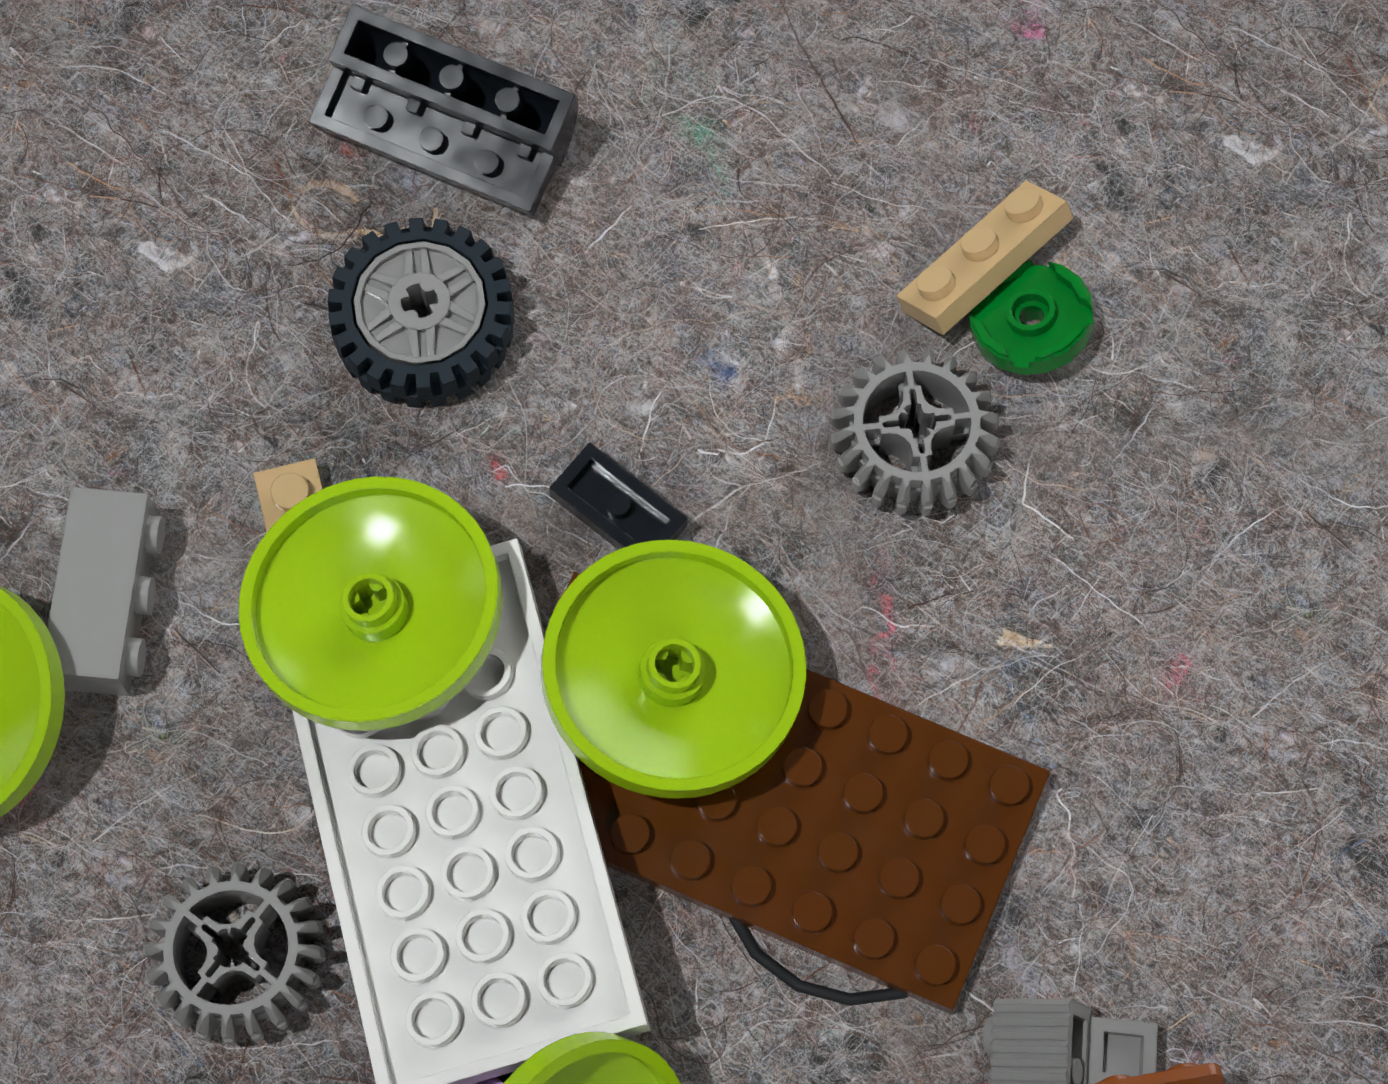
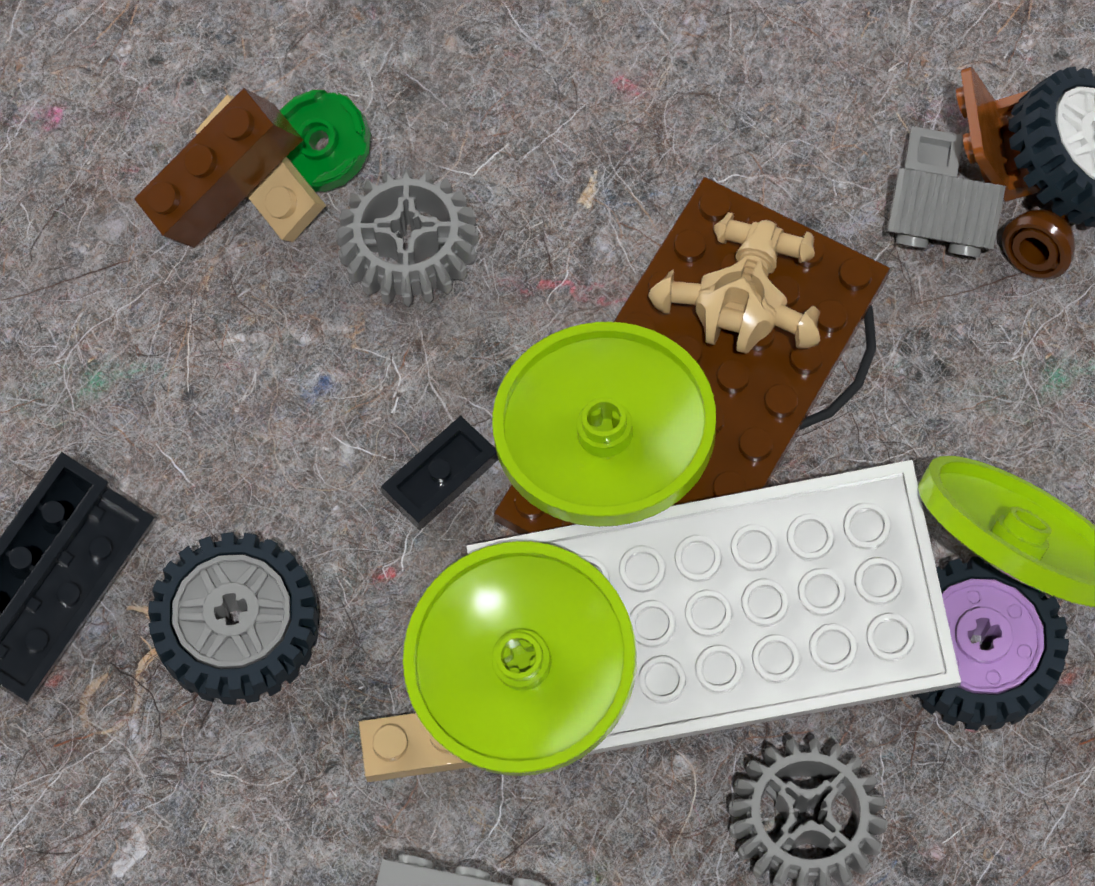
camera: 80 degrees left, 5 degrees down
none -> reddish brown brick [134,88,303,248]
none -> tan piece [648,212,820,354]

